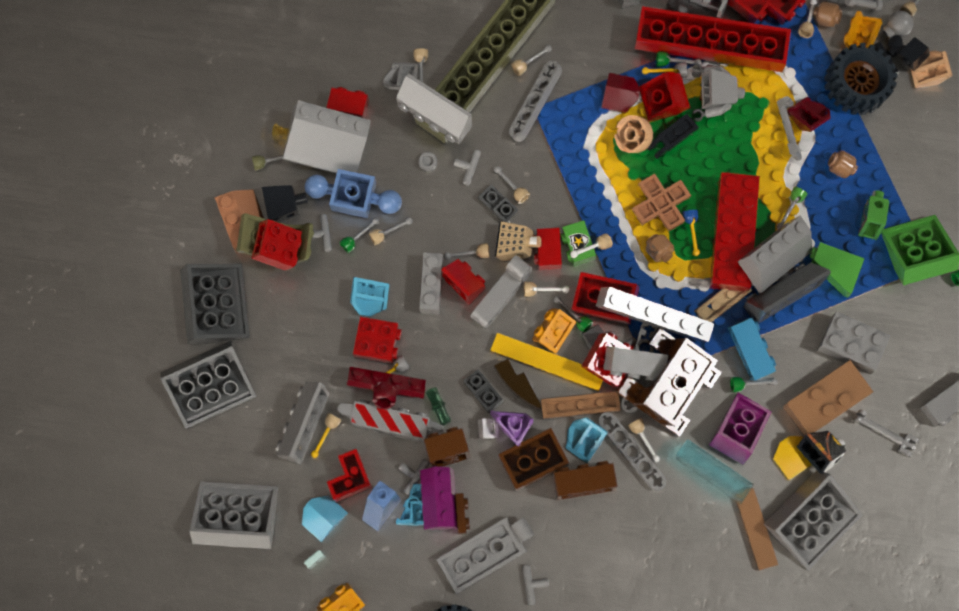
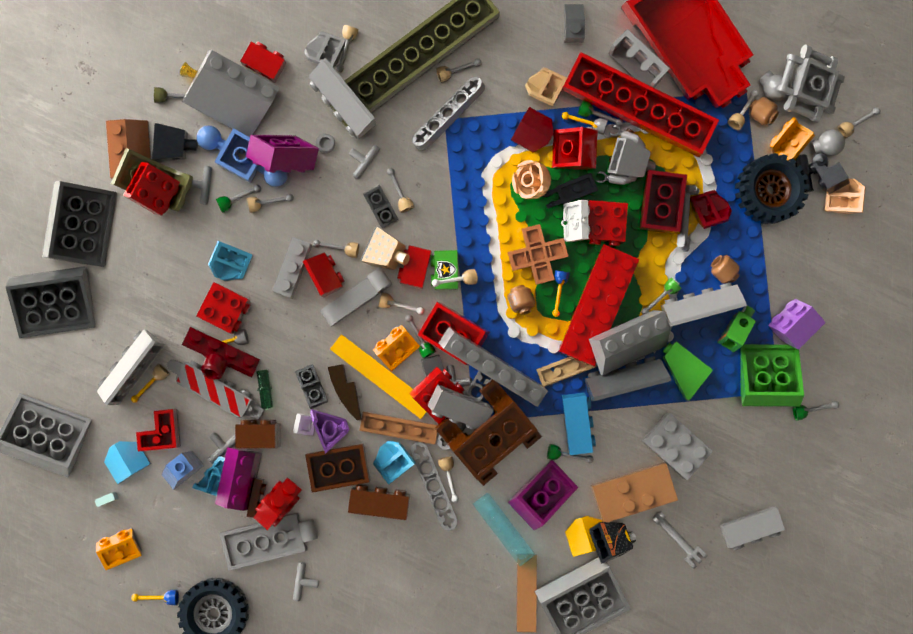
camera: 10 degrees right, 10 degrees up
none -> magenta brick [246,135,319,173]
none -> red brick [253,477,302,530]
none -> tan slope [525,67,567,106]
none -> white plate [561,200,590,242]
none -> red brick [586,200,628,246]
none -> dark red brick [639,170,687,234]
none -> light grey slope [661,282,747,327]
none -> medium lavender brick [768,299,826,350]

